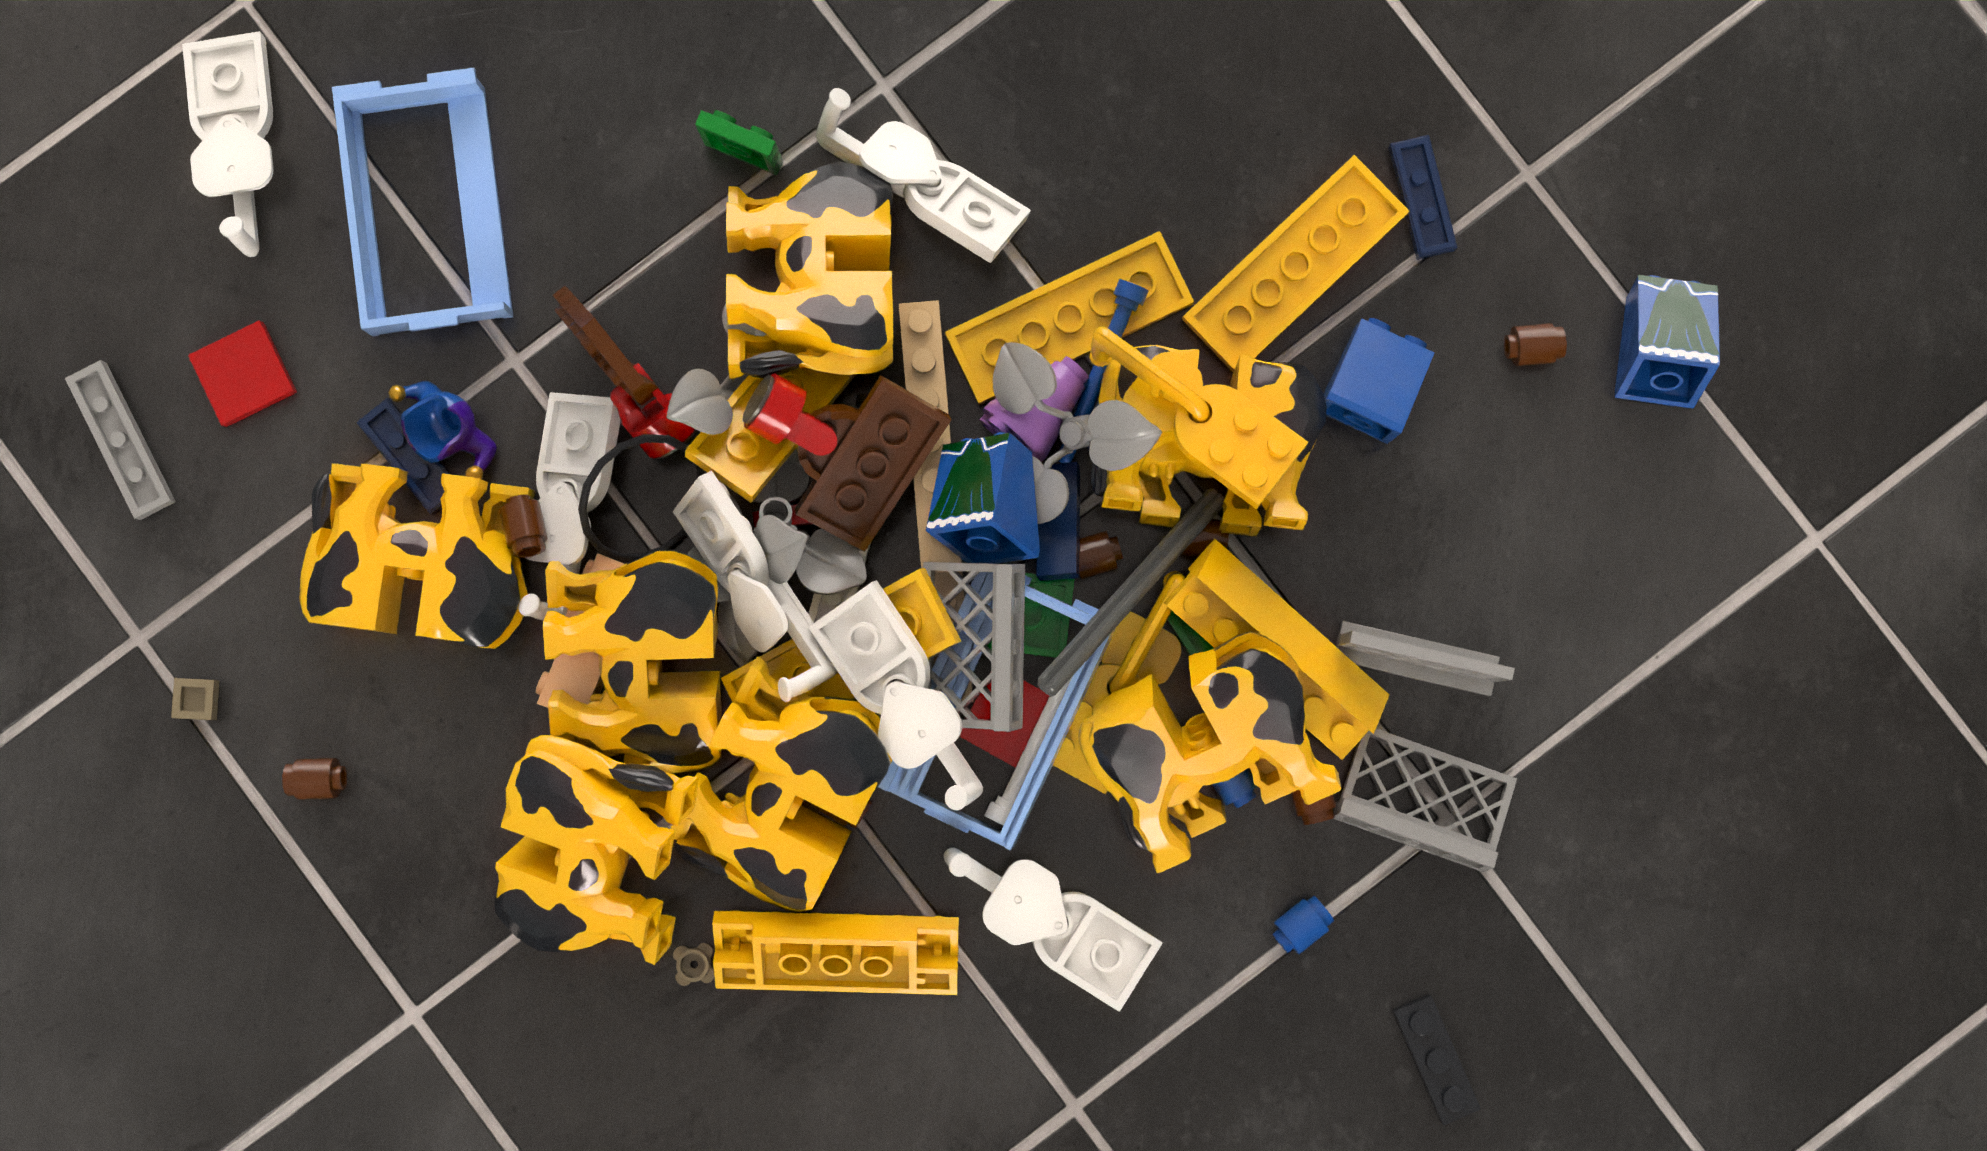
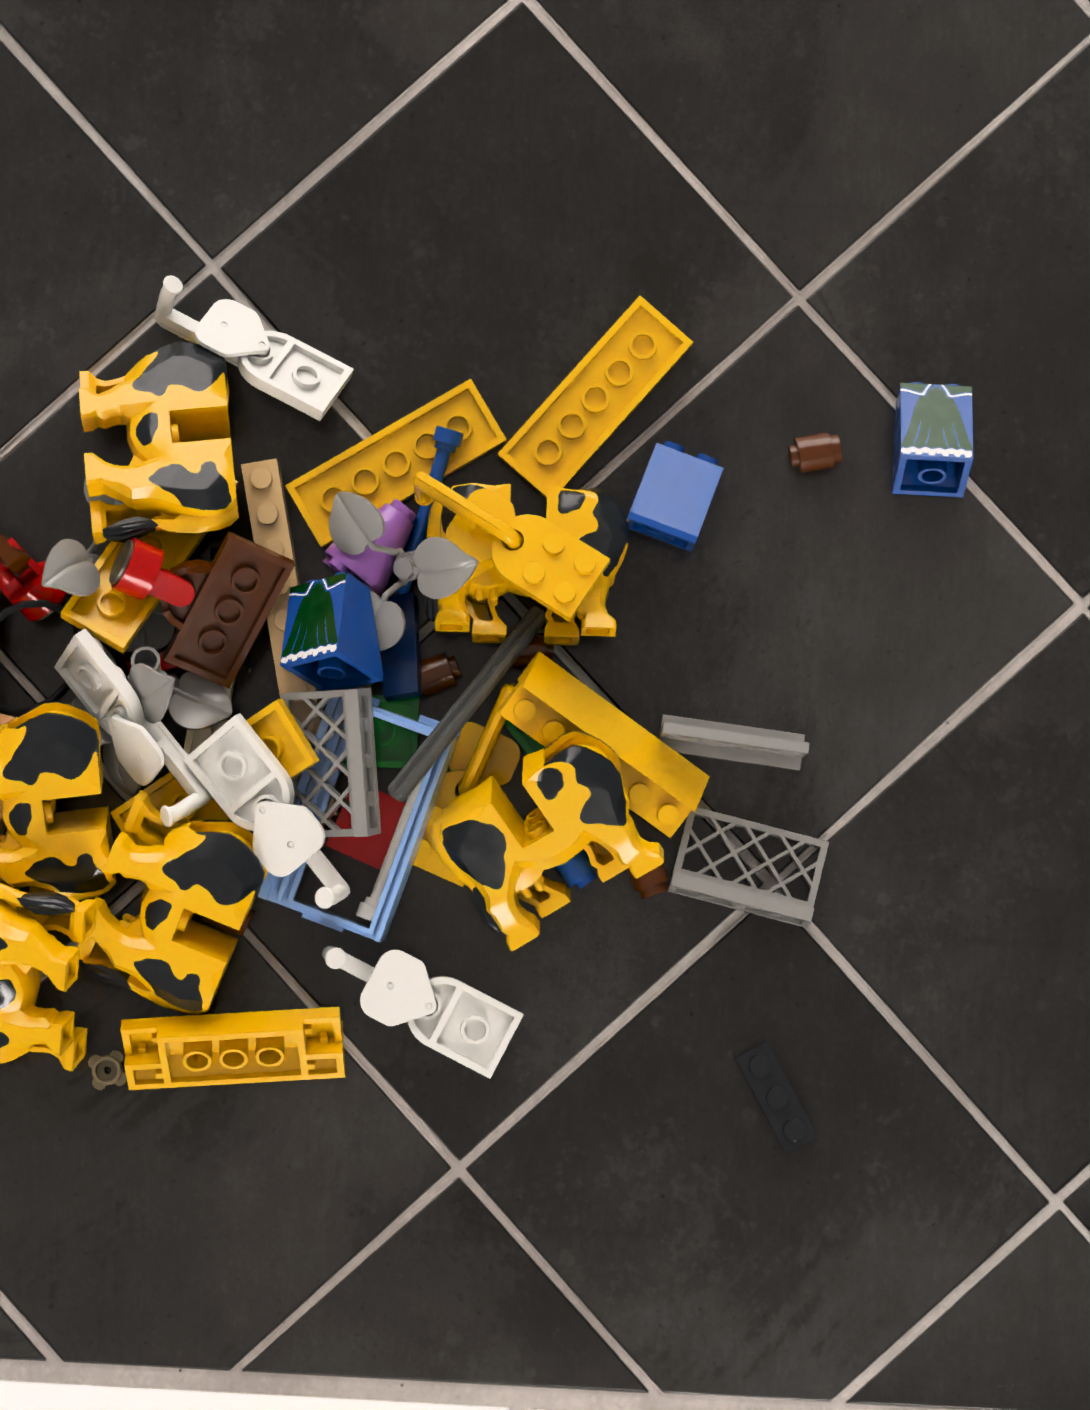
camera: 10 degrees left, 0 degrees up
green plate [695,110,783,176] -> none
blue brick [1272,895,1334,954] -> none
dark blue tile [1388,135,1458,260] -> none

